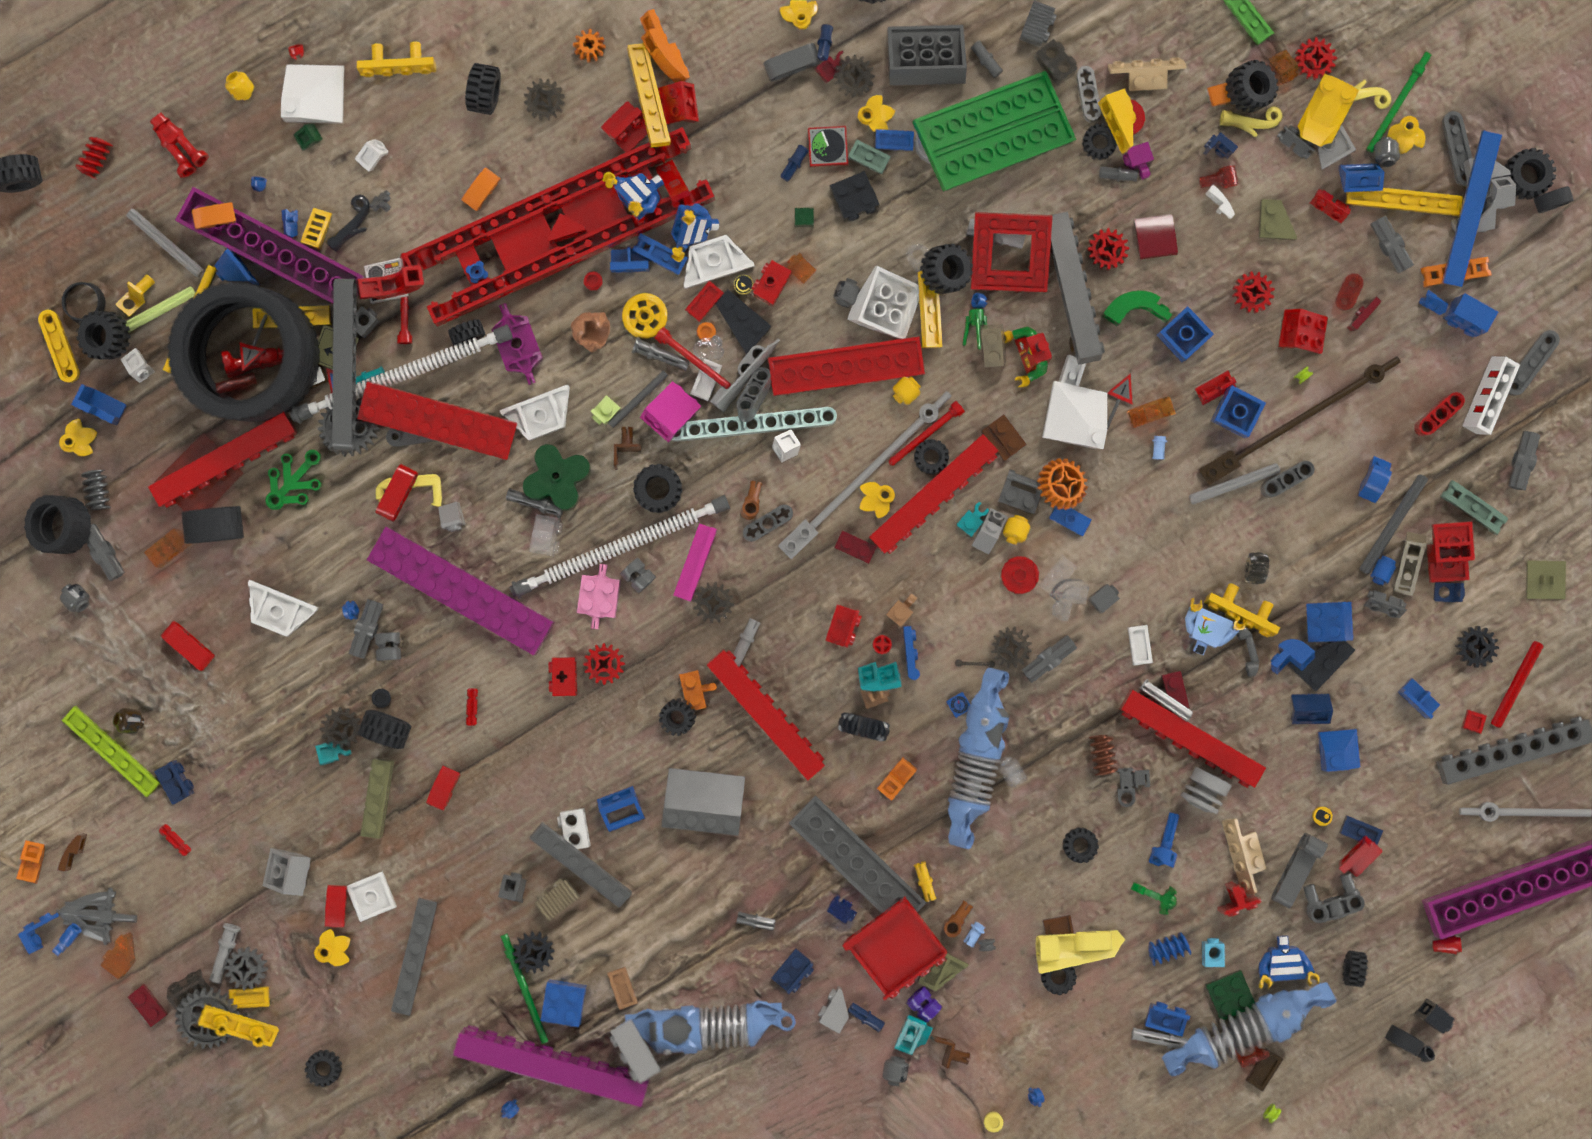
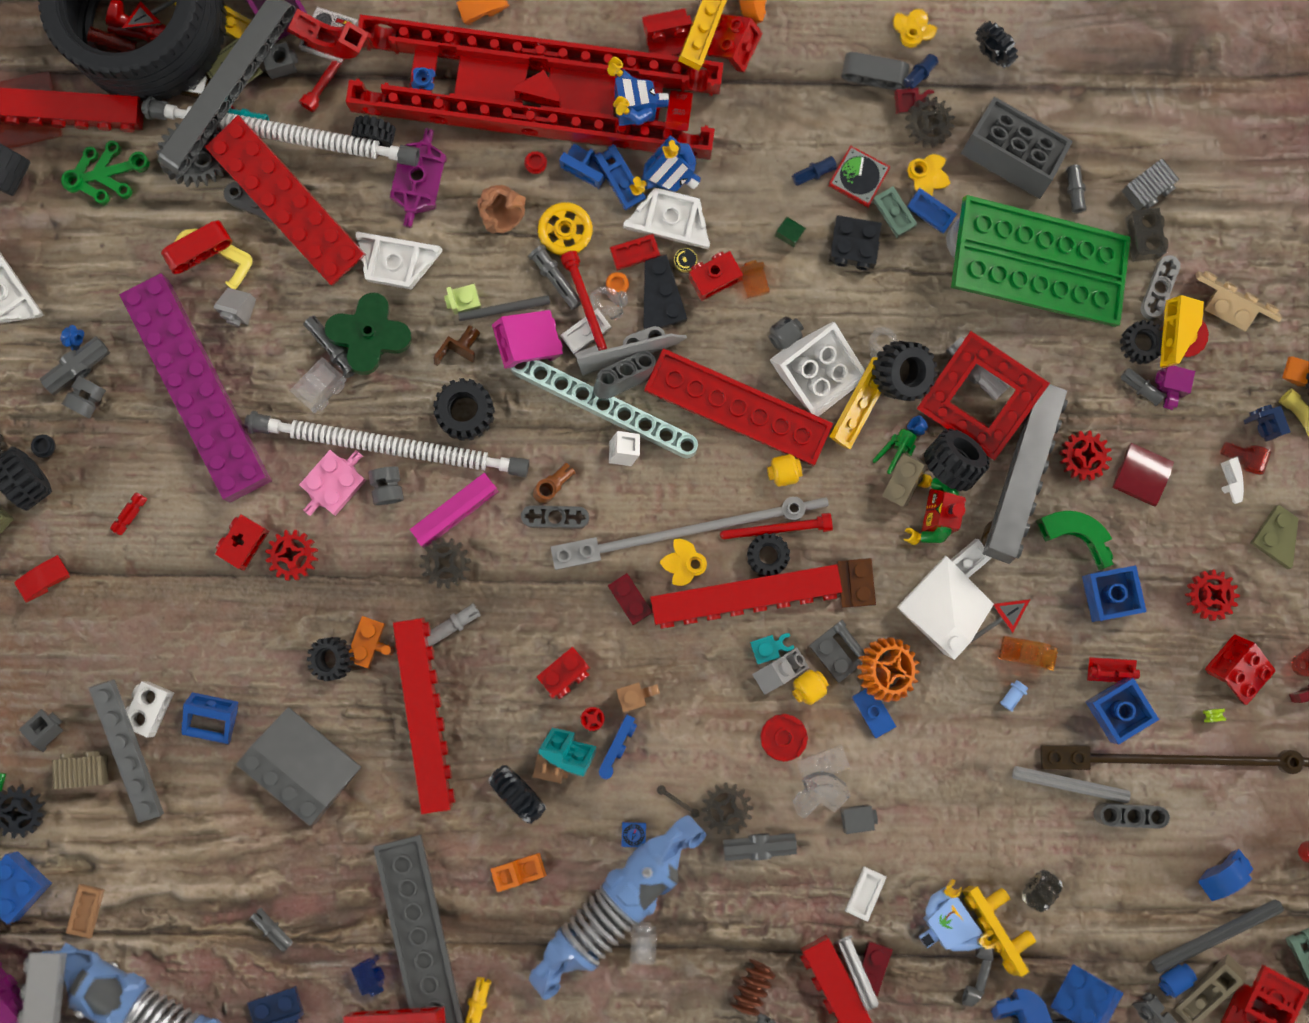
camera: 30 degrees right, 5 degrees down
none -> black tyre [924,429,990,491]

